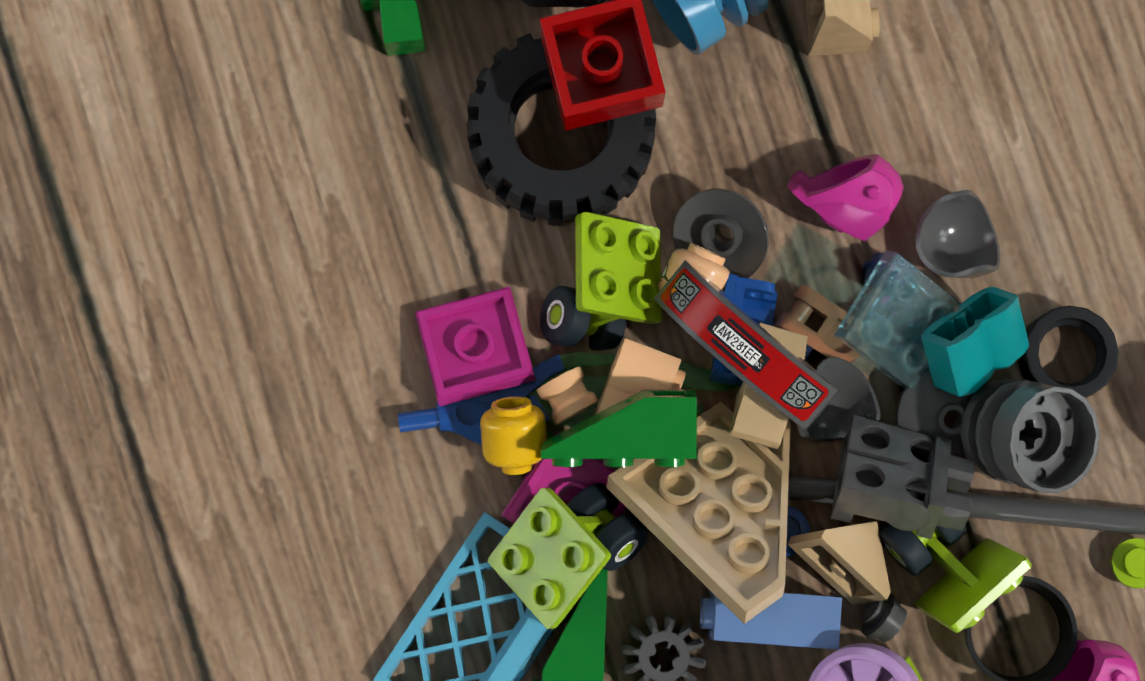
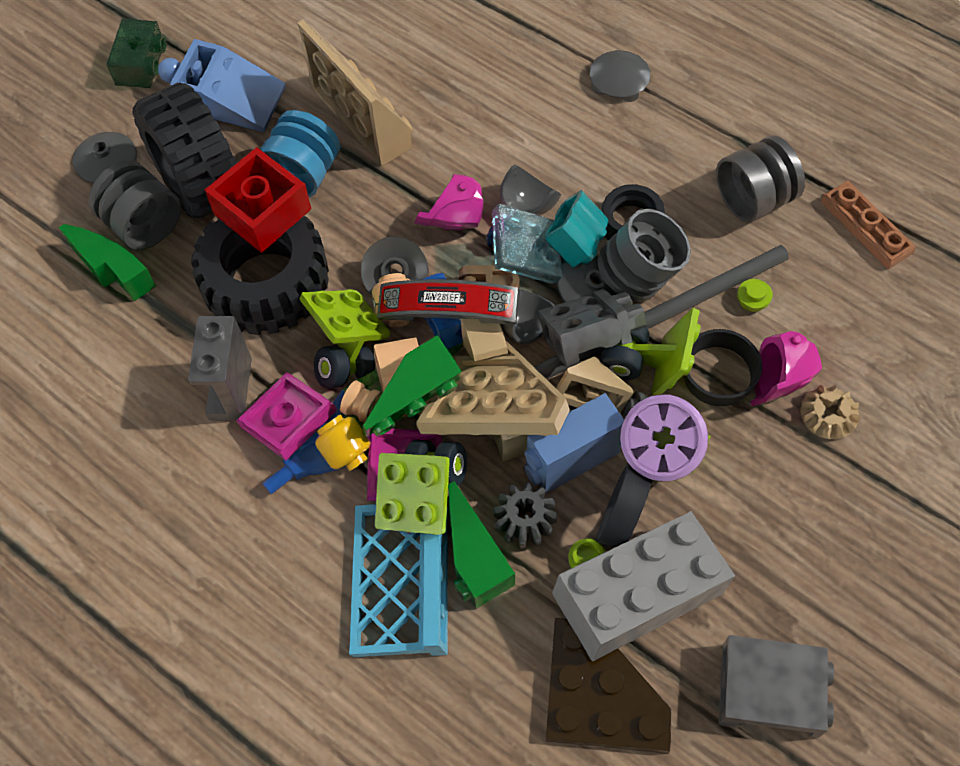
camera: 30 degrees left, 20 degrees down
none -> flat silver panel [188,316,252,420]

